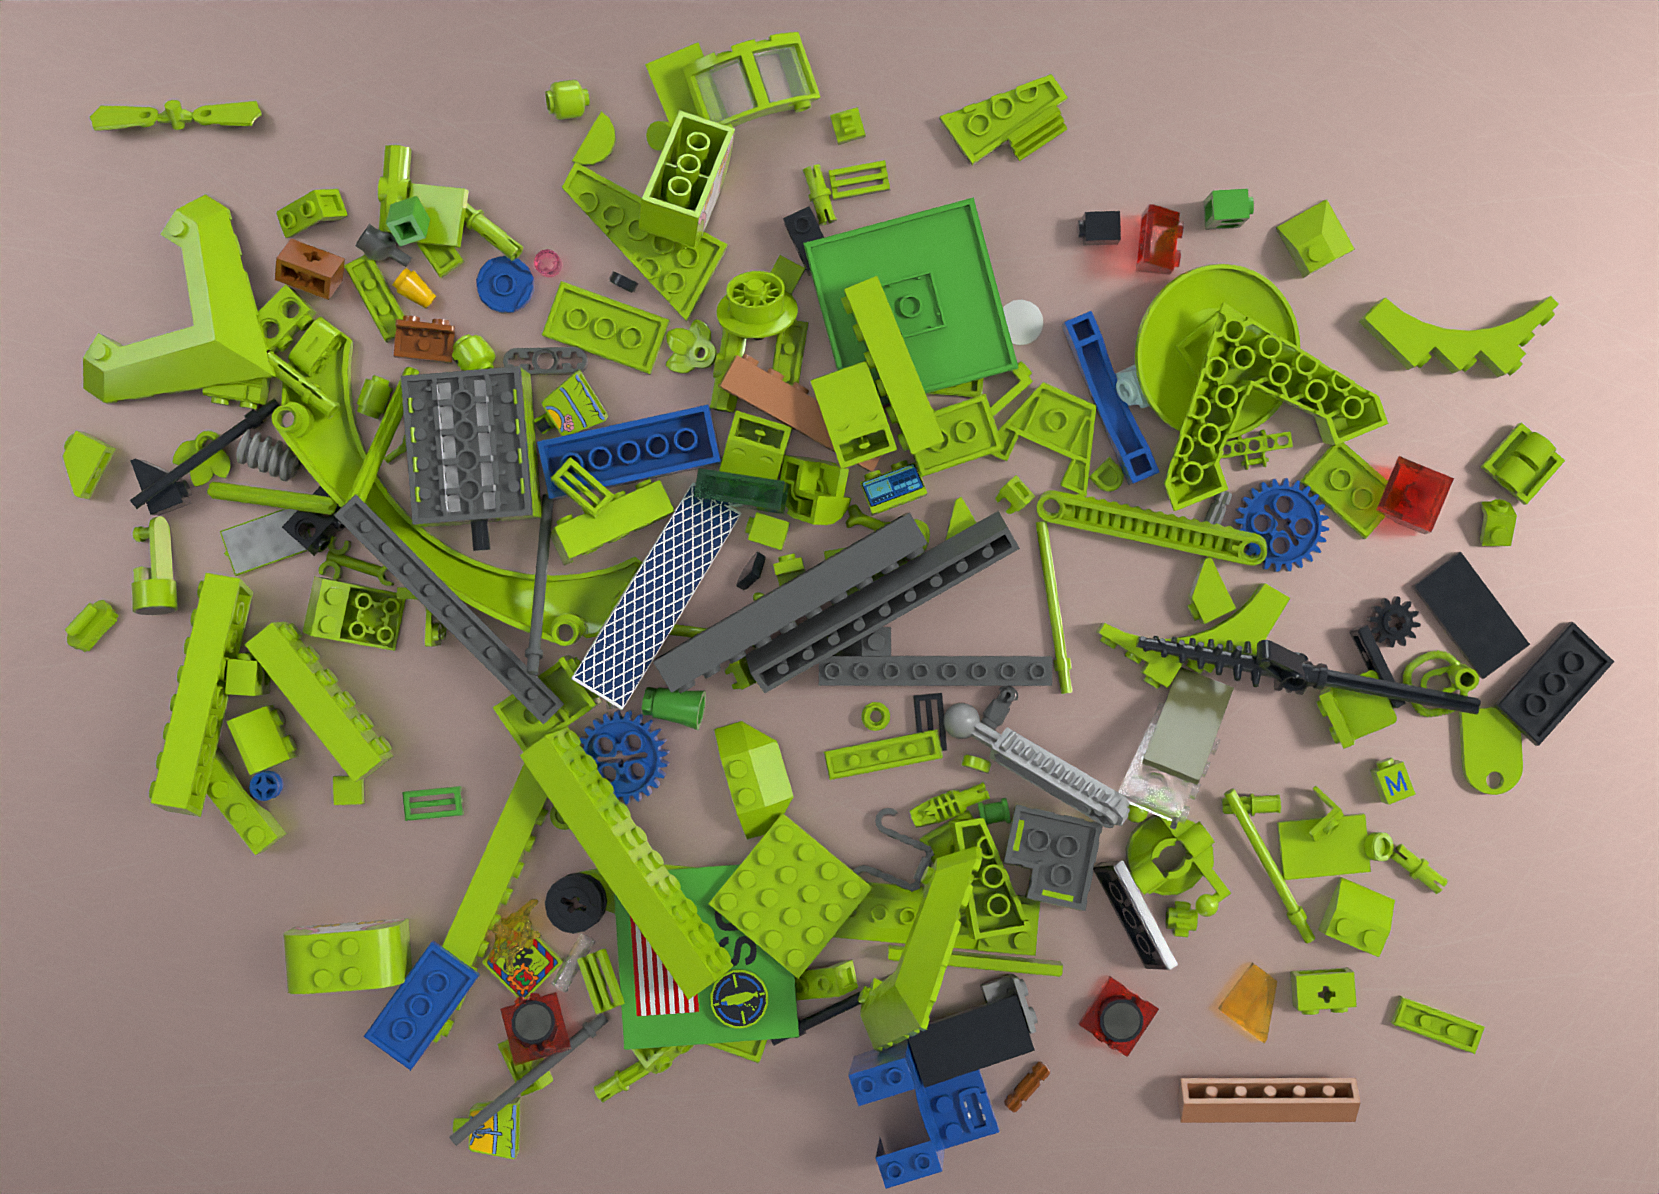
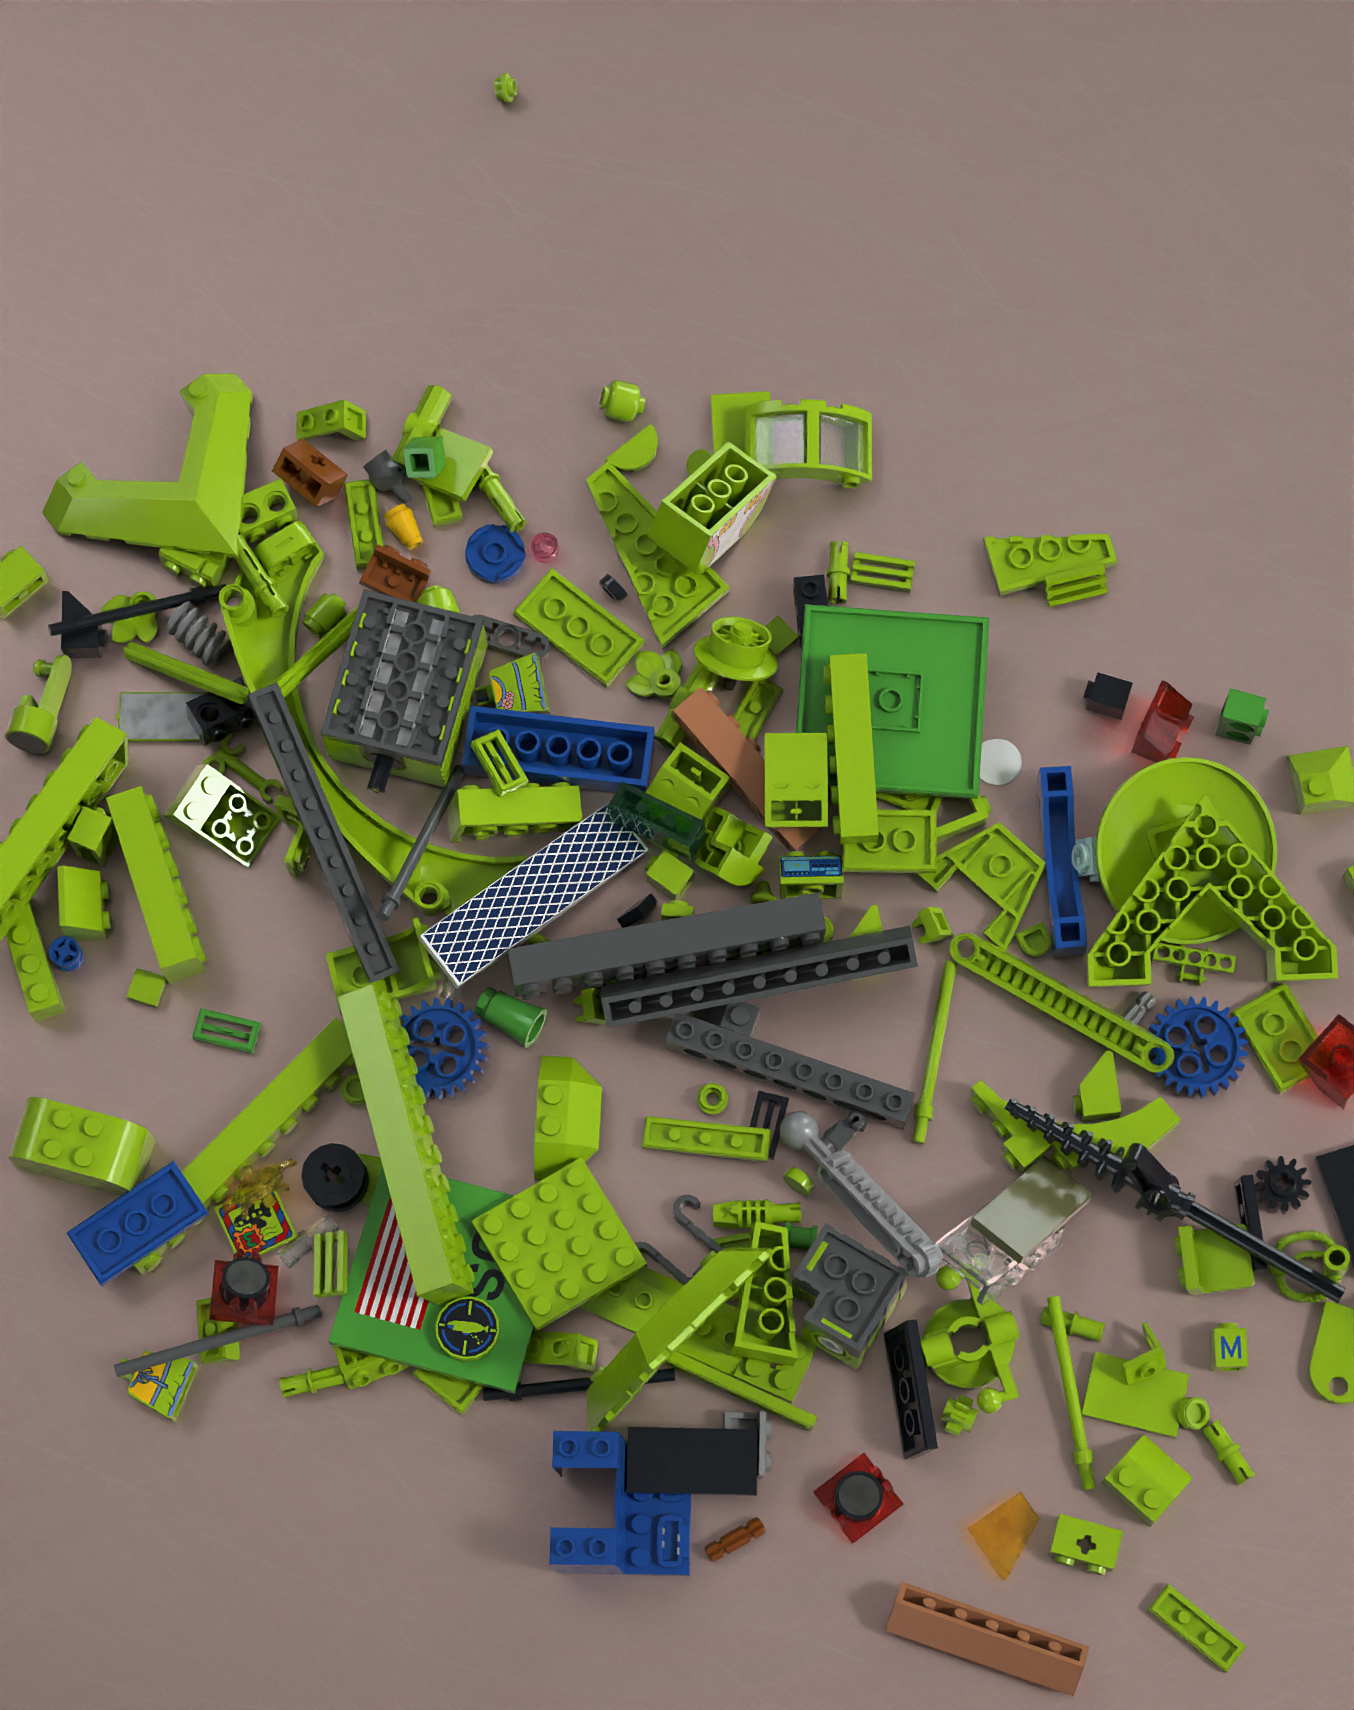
camera: 20 degrees right, 15 degrees down
lime piece [89,100,262,131] -> none
lime hand [384,435,407,463] -> none
lime tile [830,107,866,145] -> none

